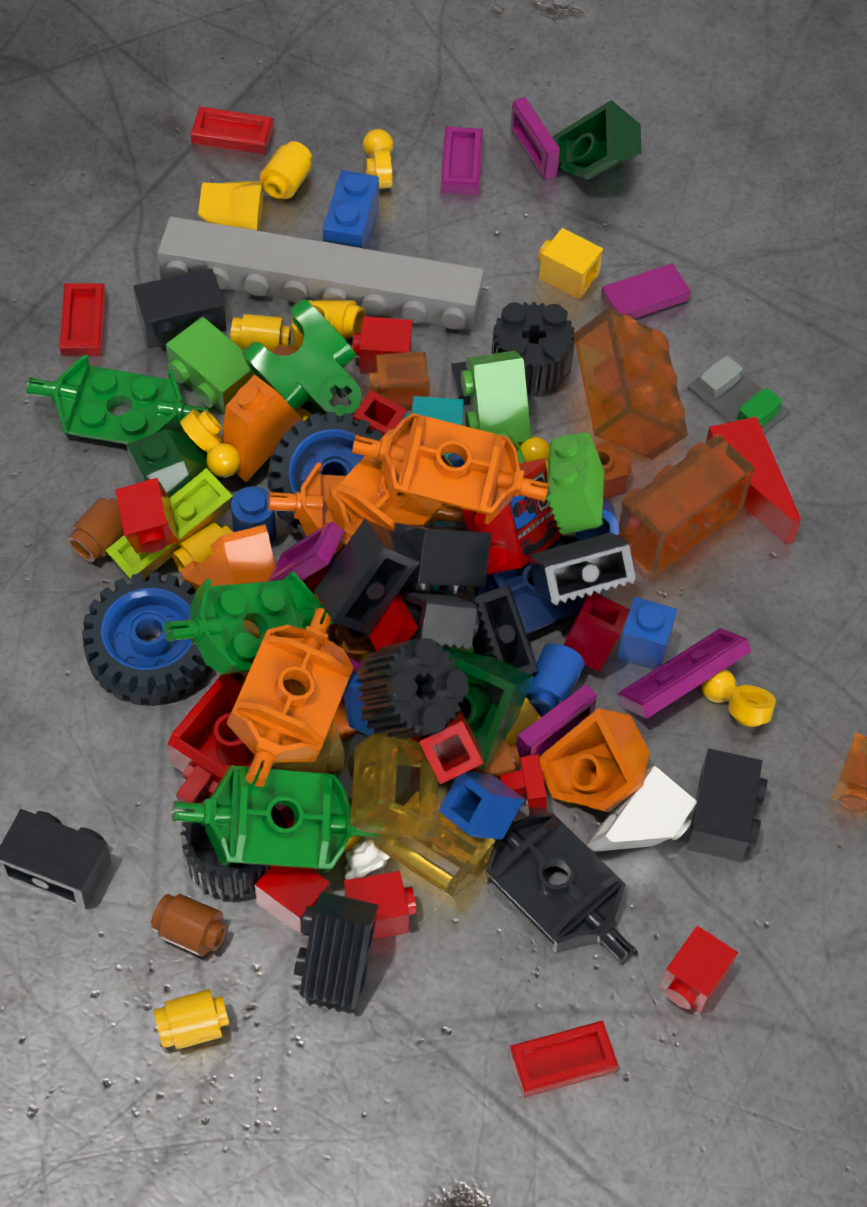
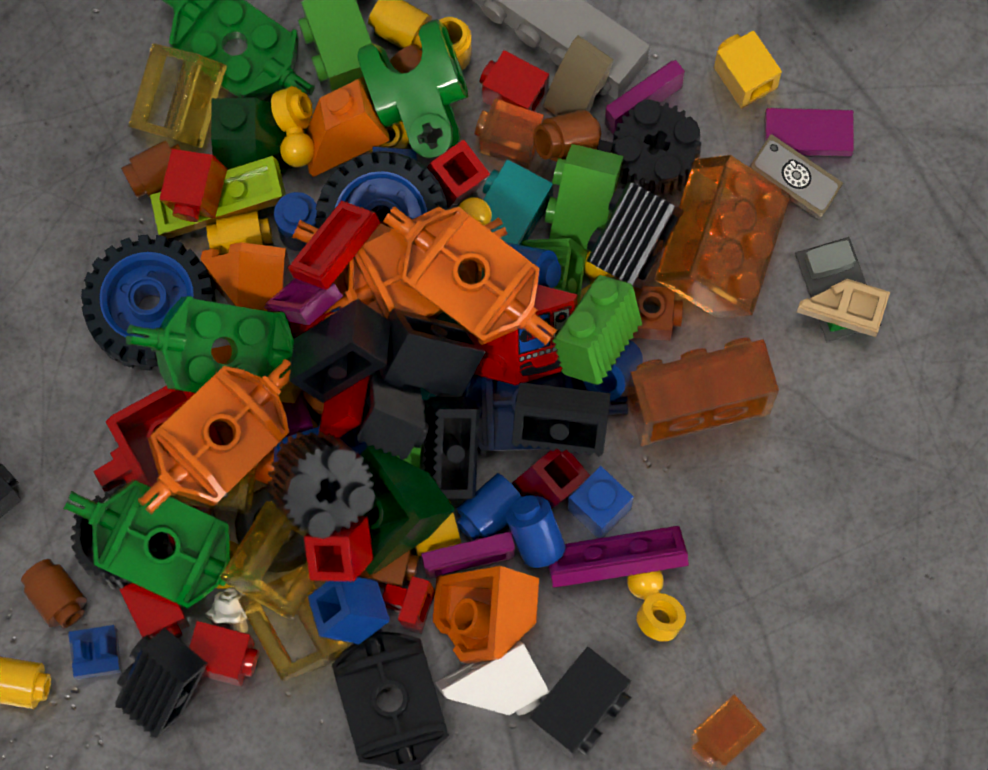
camera: 30 degrees right, 15 degrees up
yellow cone [308,300,366,341] -> none
red slope [701,417,801,544] -> none
none -> blue tile [68,625,122,680]
none -> clear yellow tile [128,43,227,148]
none -> red tile [288,201,381,290]
none -> blue brick [506,495,566,568]
none -> dark orange brick [533,110,601,162]
none -> dark tan slope [543,35,614,116]
none -> black brick [586,181,684,289]
none -> magenta tile [604,60,685,136]
none -> slope [746,134,843,219]
none -> tan tile [797,279,890,337]

